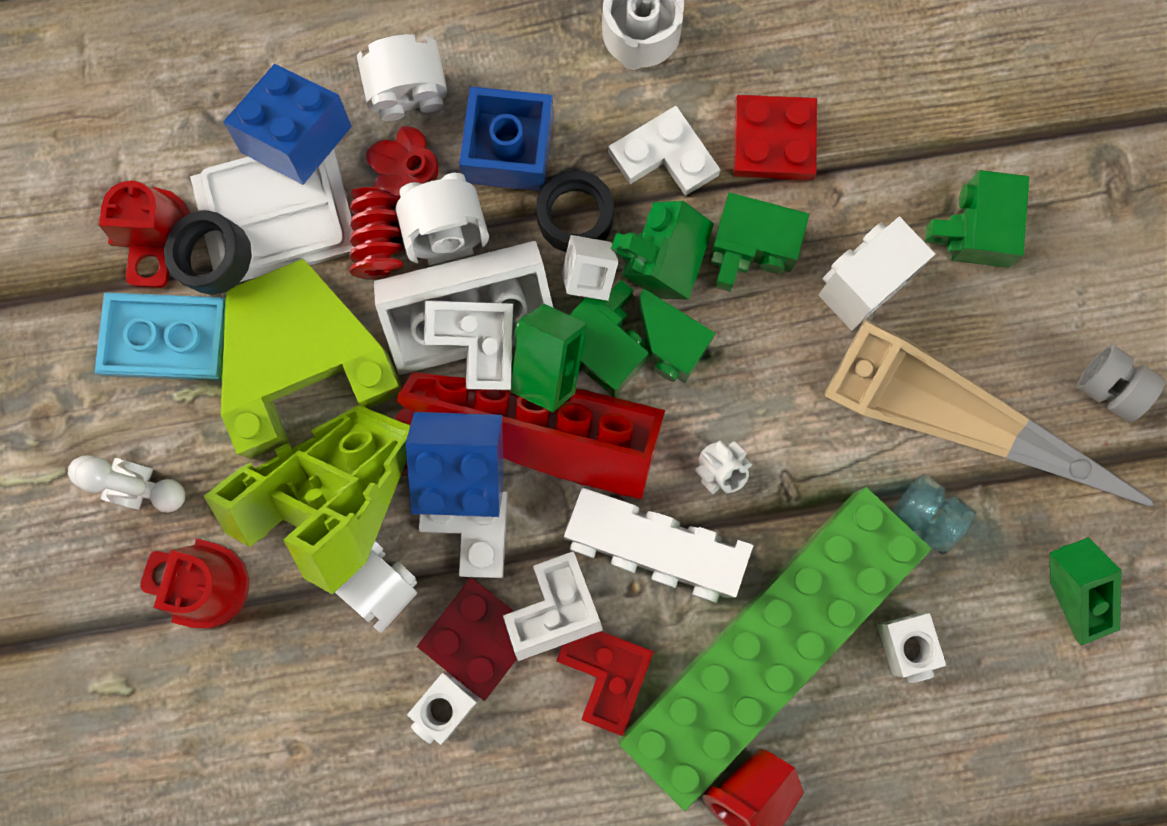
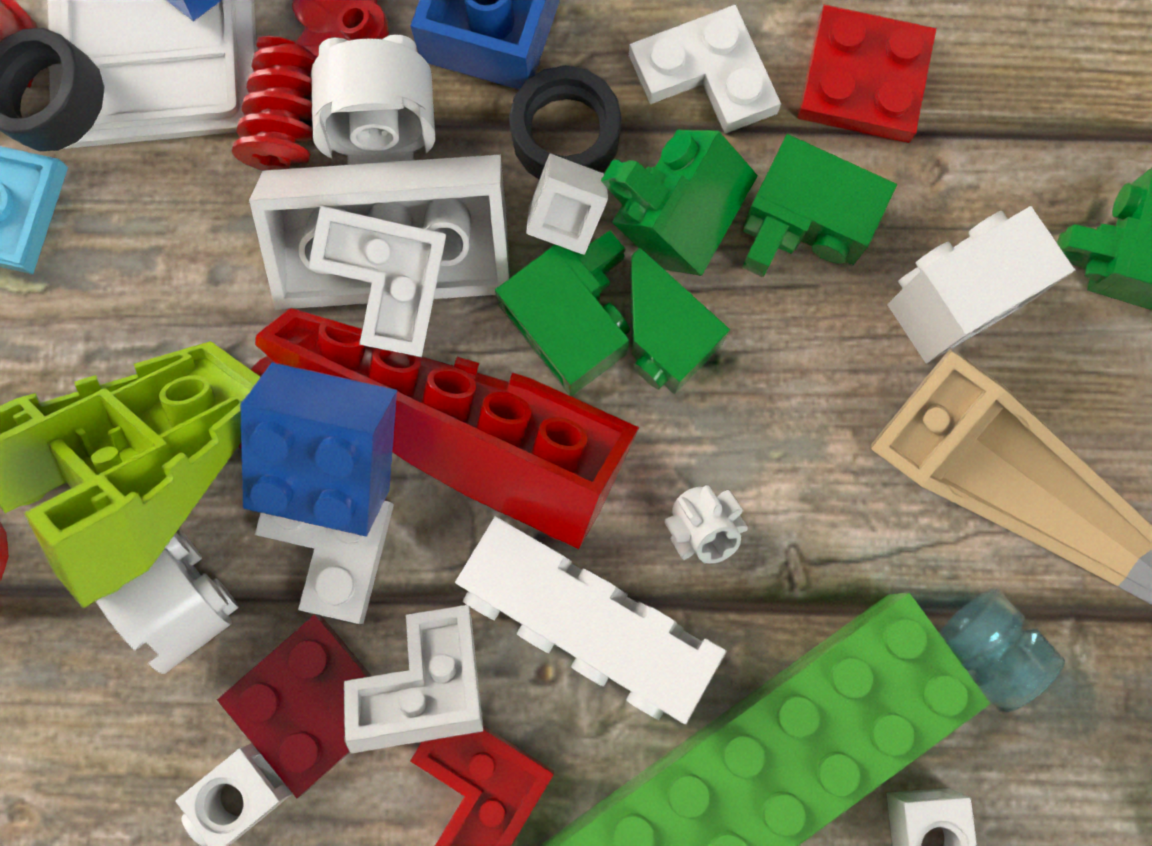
camera: 10 degrees right, 0 degrees up
lime wedge [221,259,403,458] -> none
green brick [510,304,587,412] -> none

